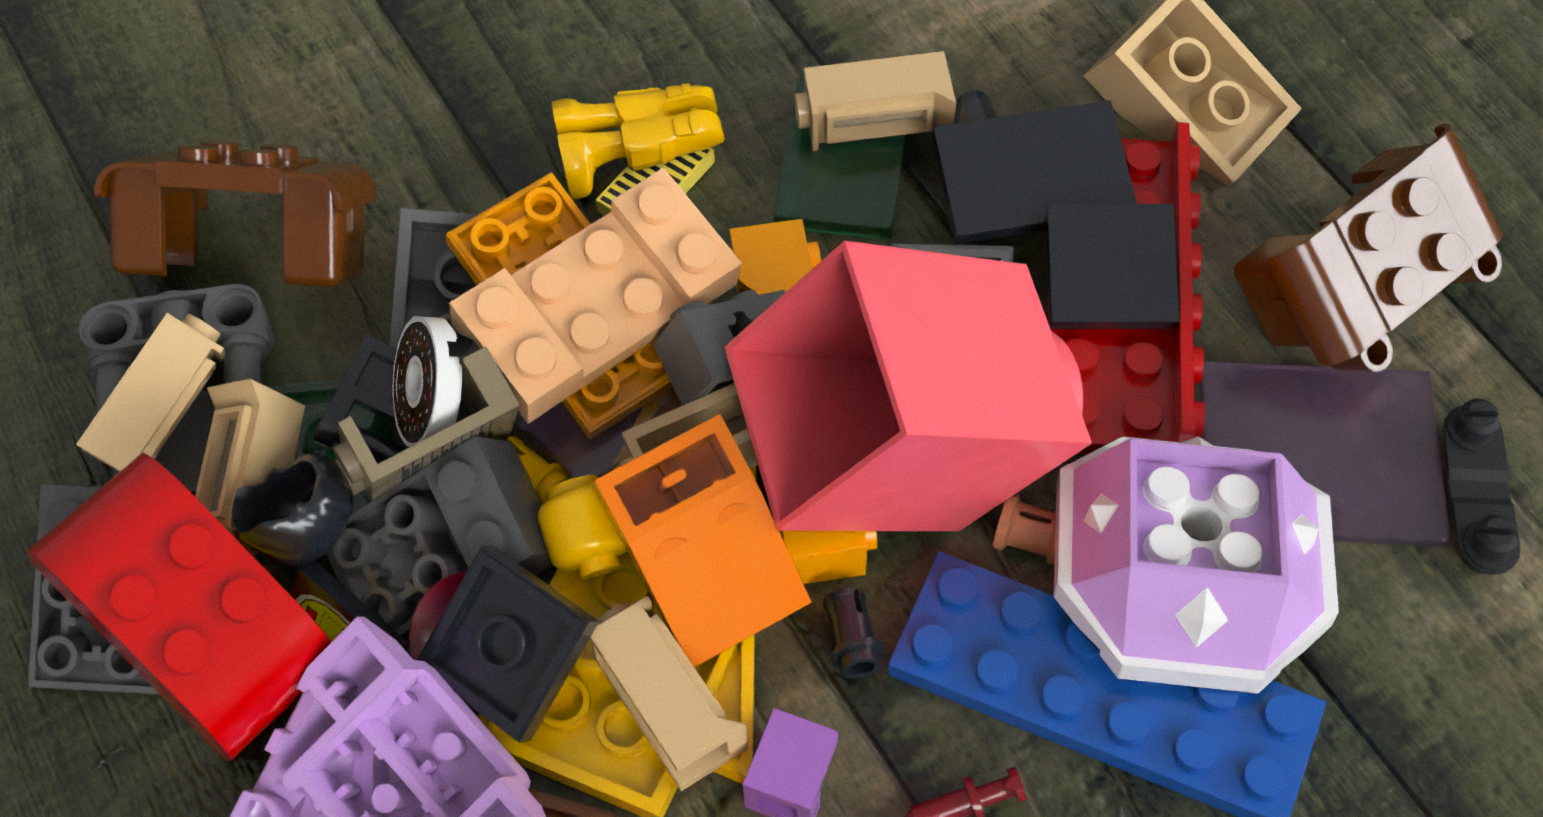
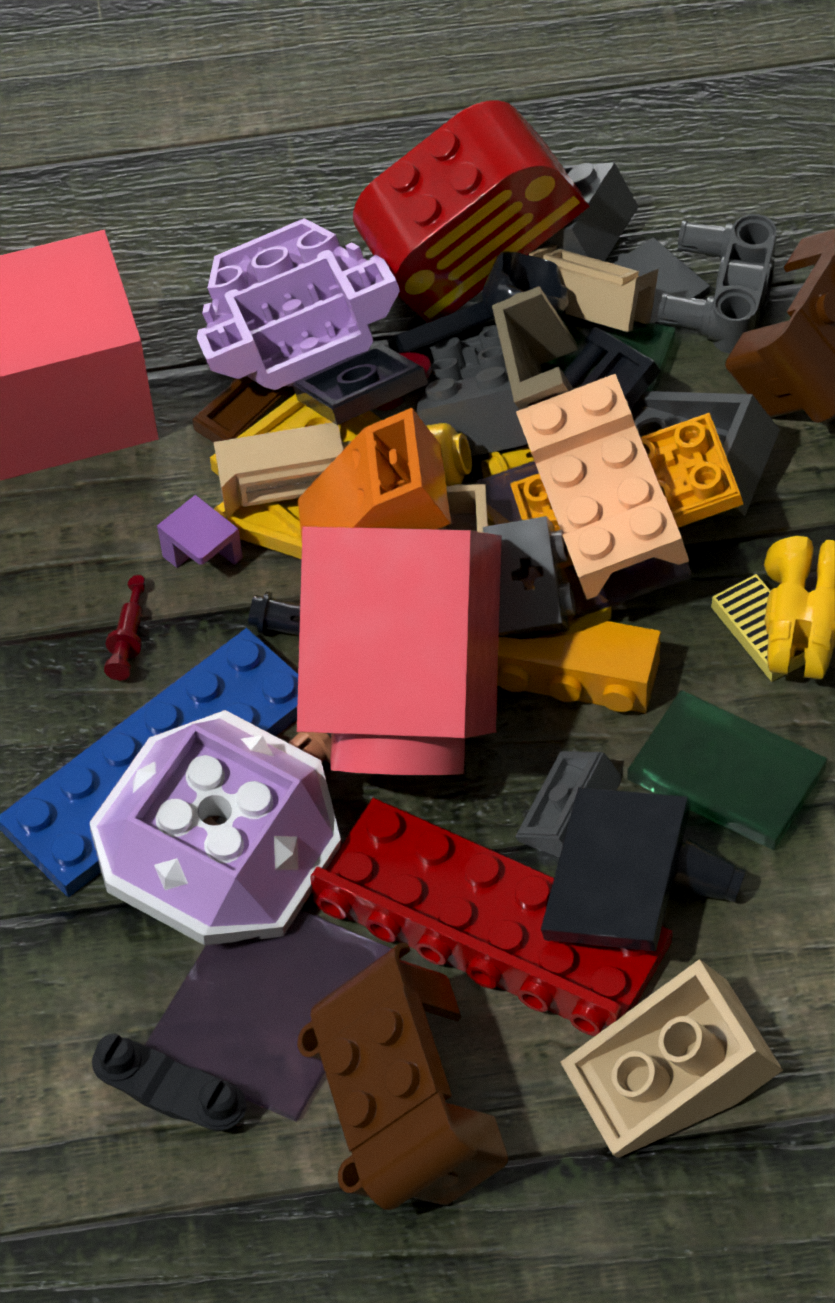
camera: 115 degrees right, 5 degrees down
tan window [76,313,225,472] -> none
tile [392,316,462,447] -> none
tan window [794,51,956,151] -> none
black tile [1046,204,1180,329] -> none

